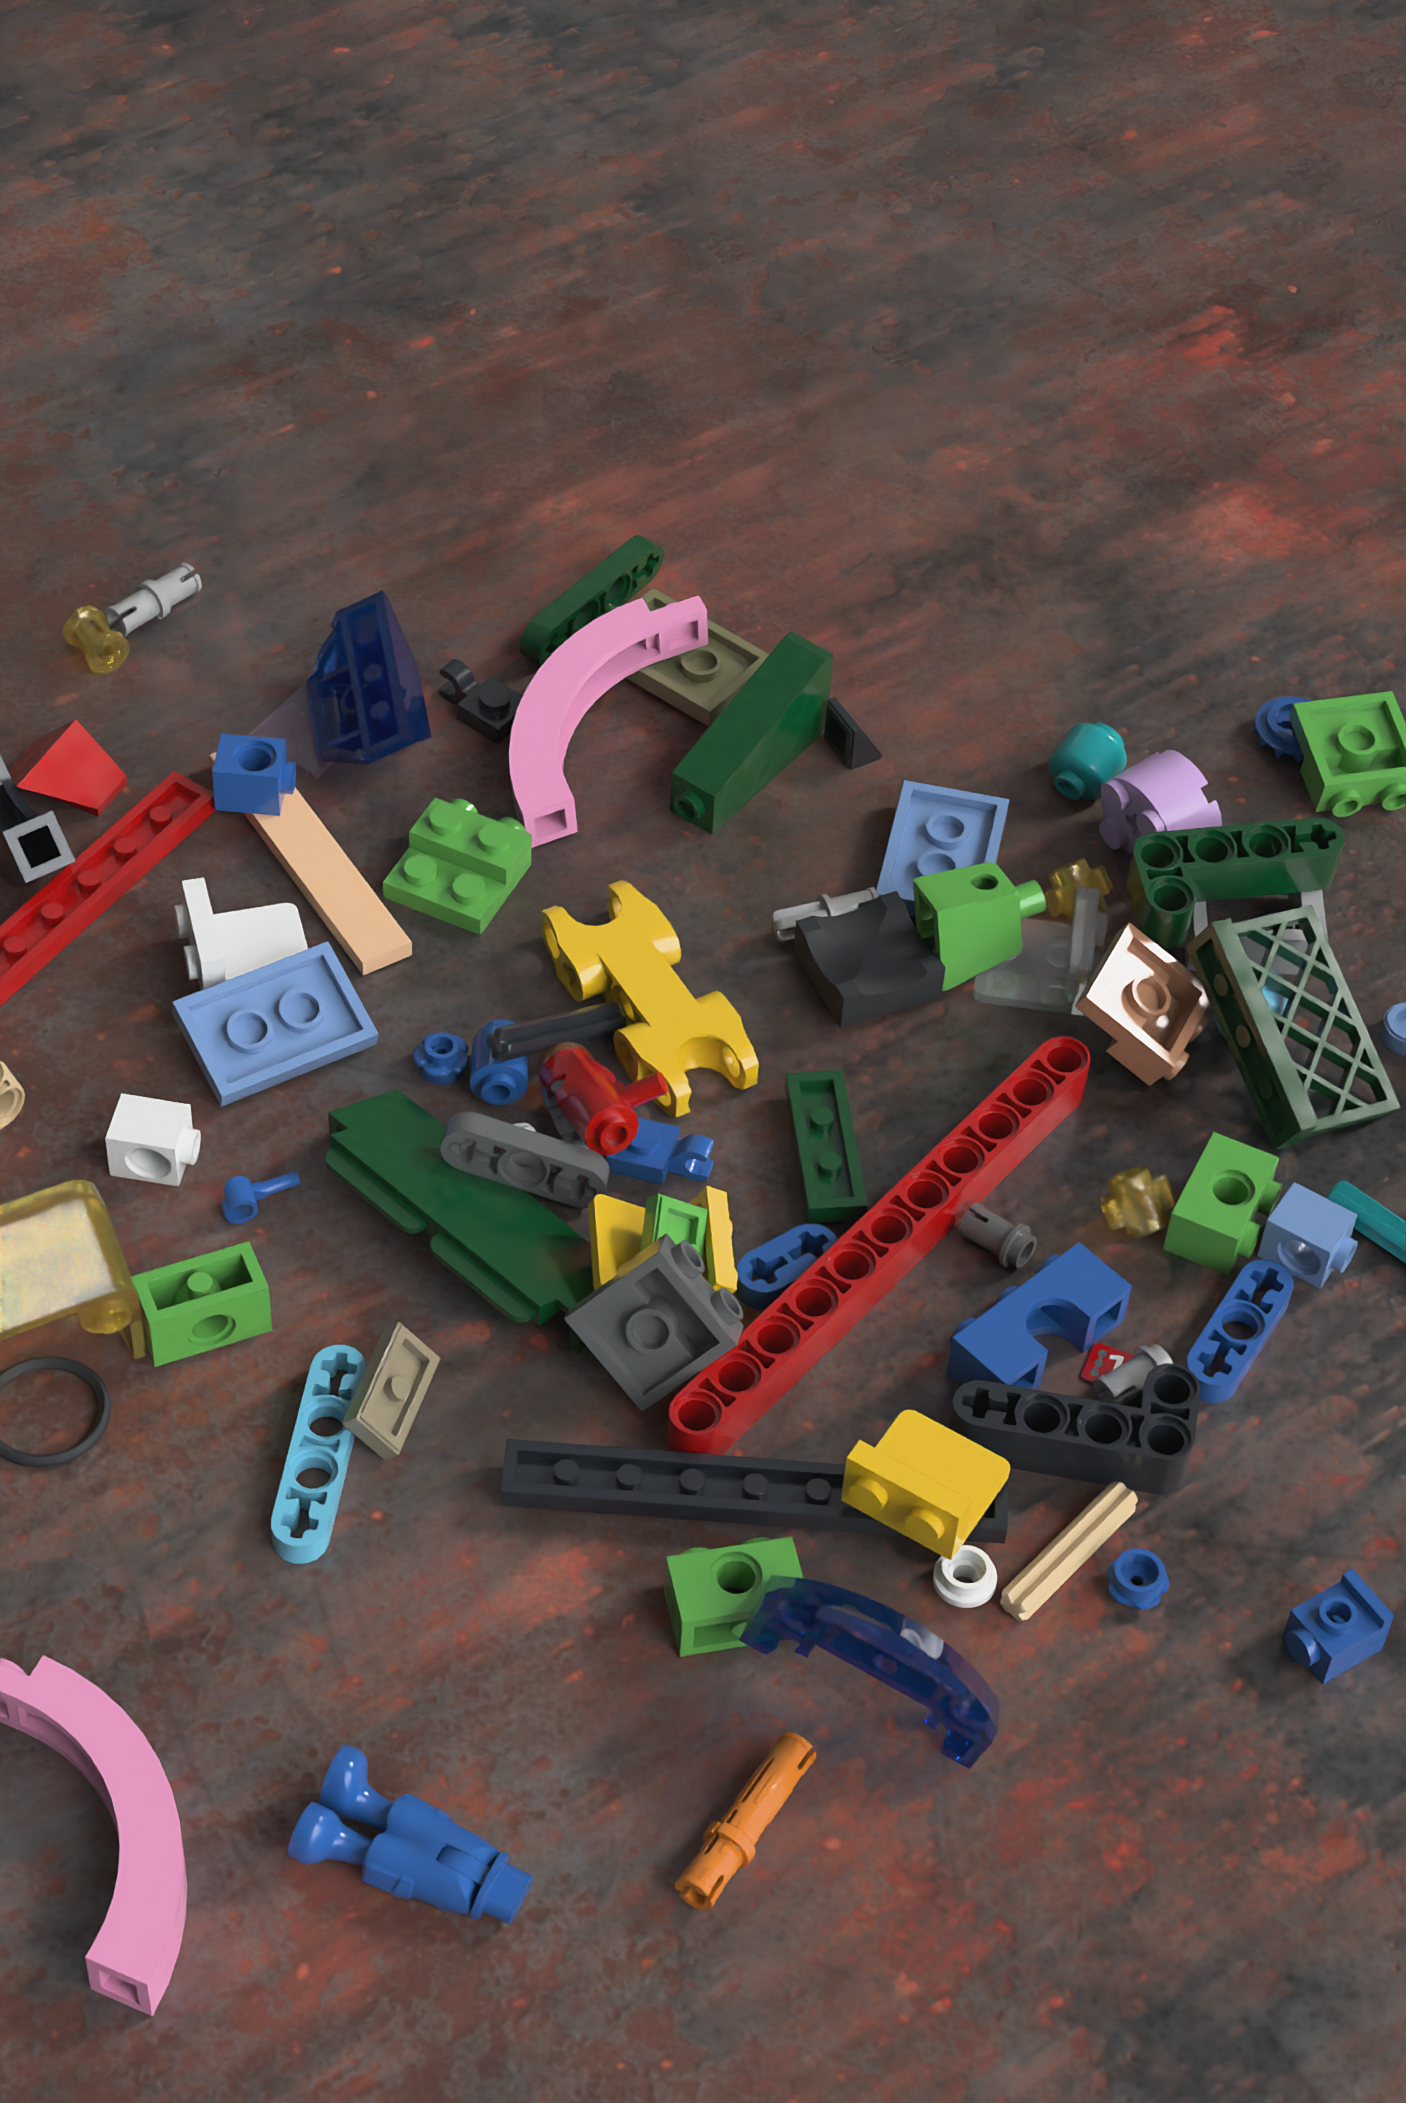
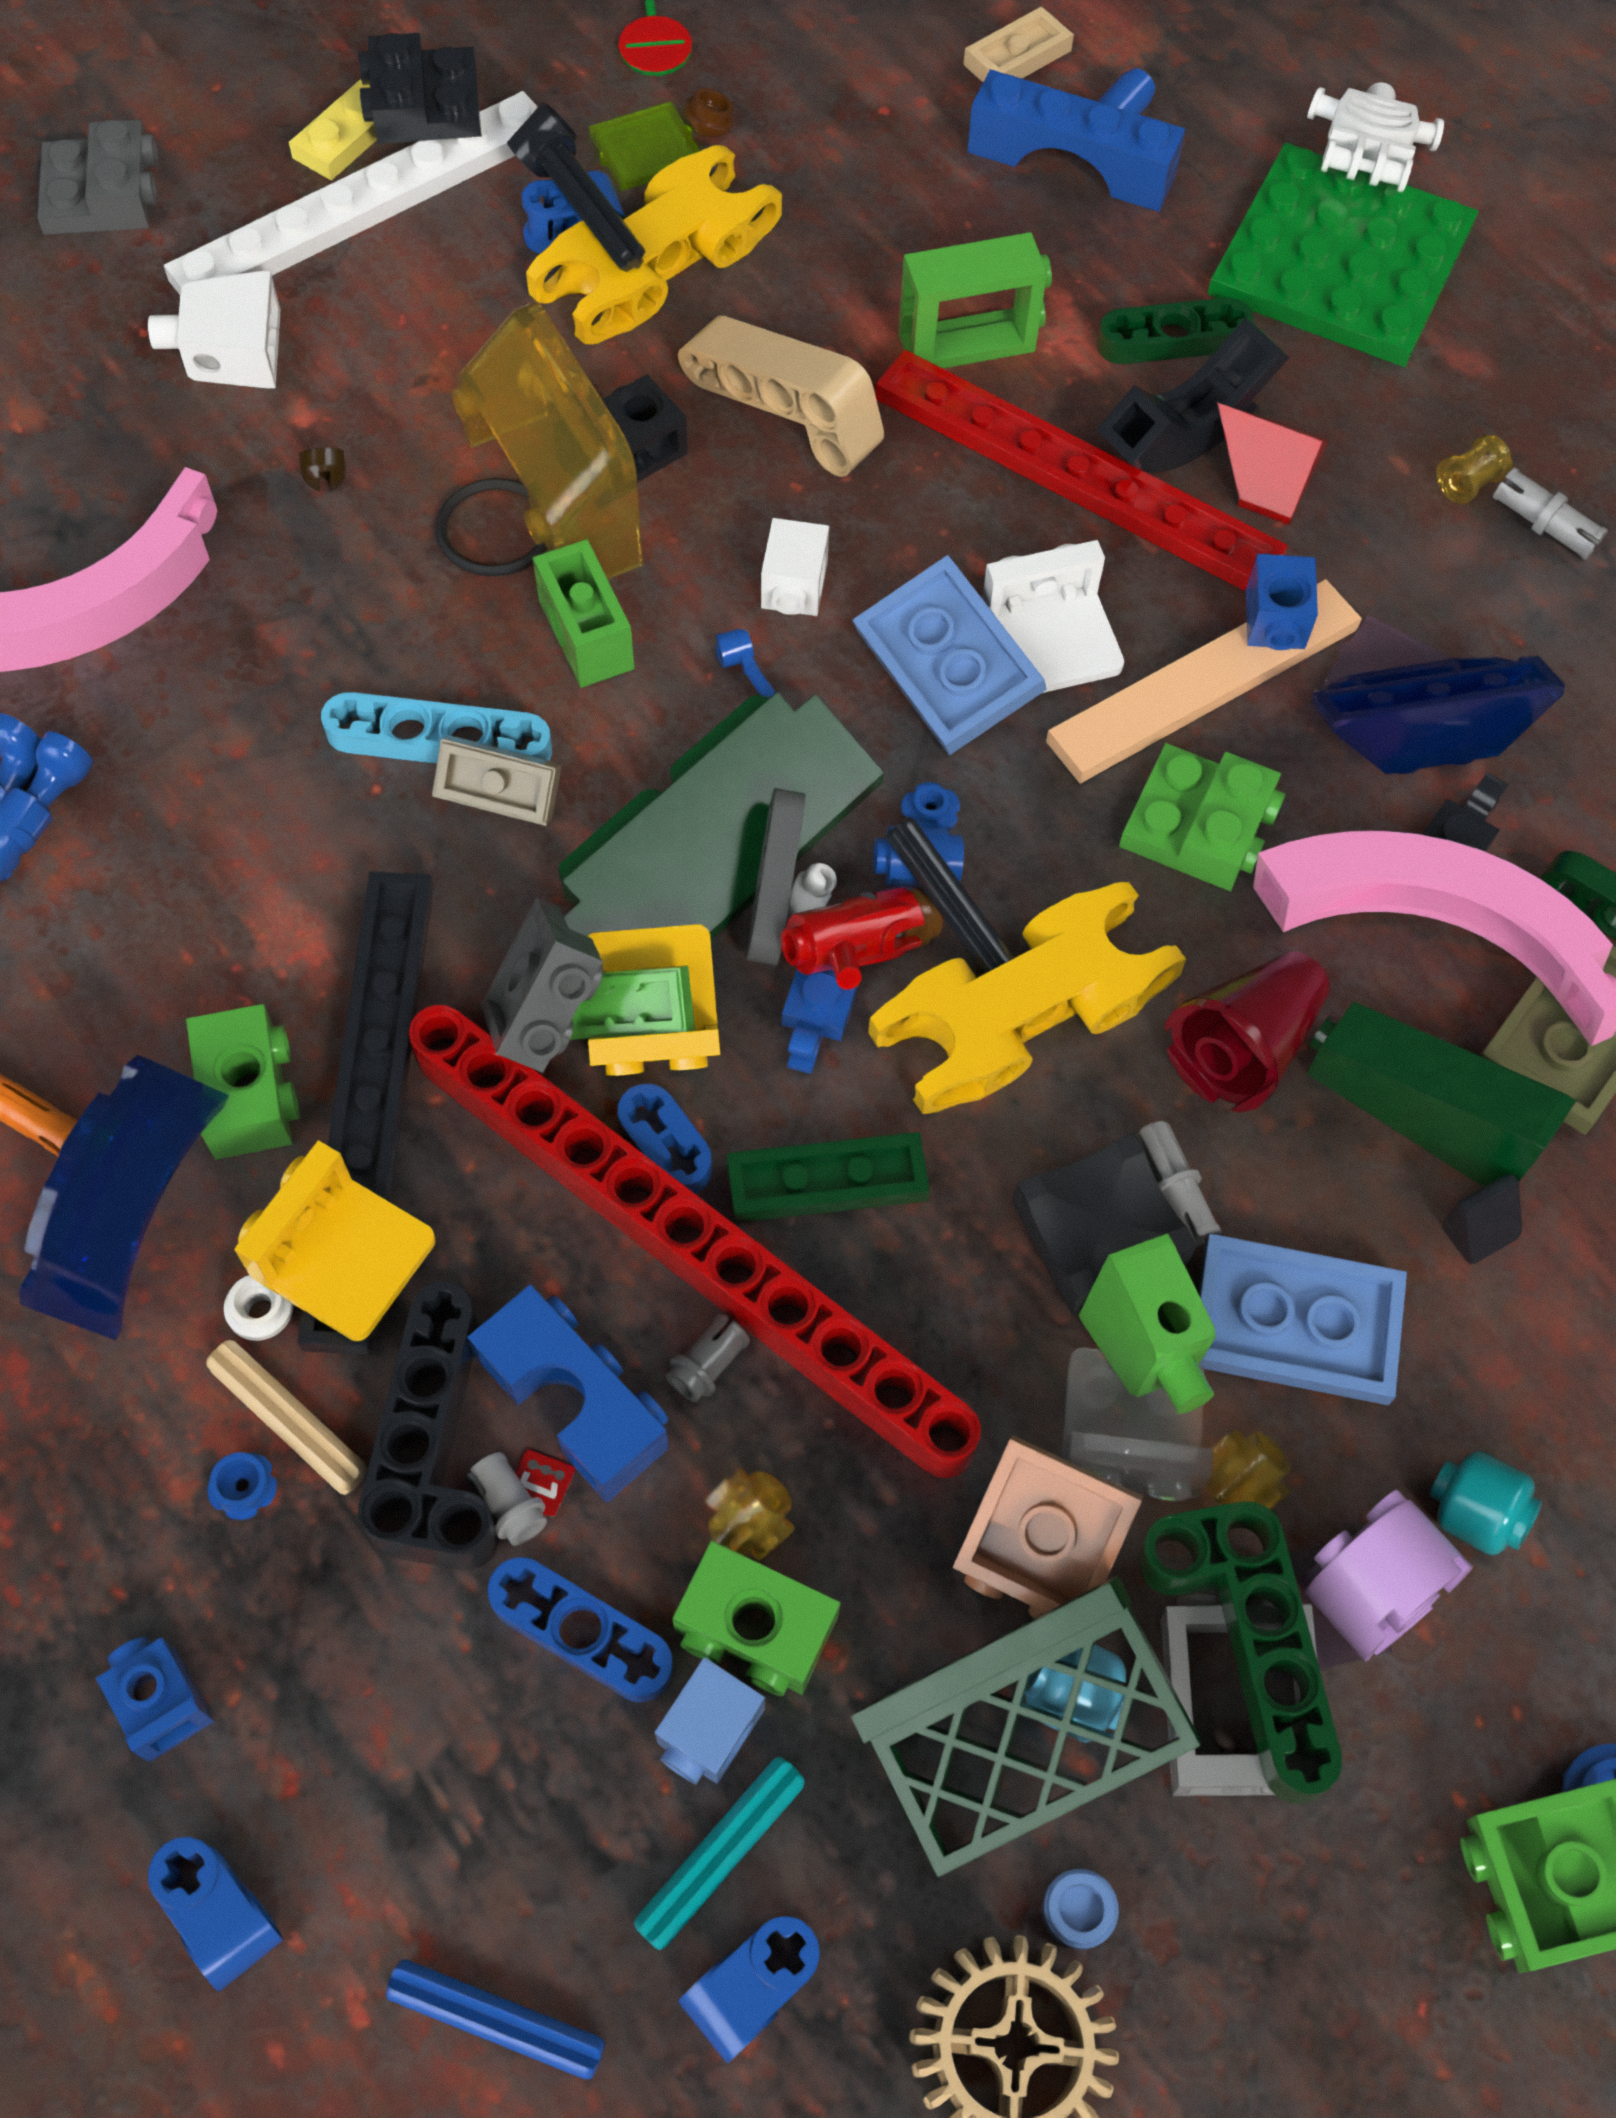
camera: 90 degrees right, 15 degrees up
none -> dark red cone [1164,952,1330,1113]

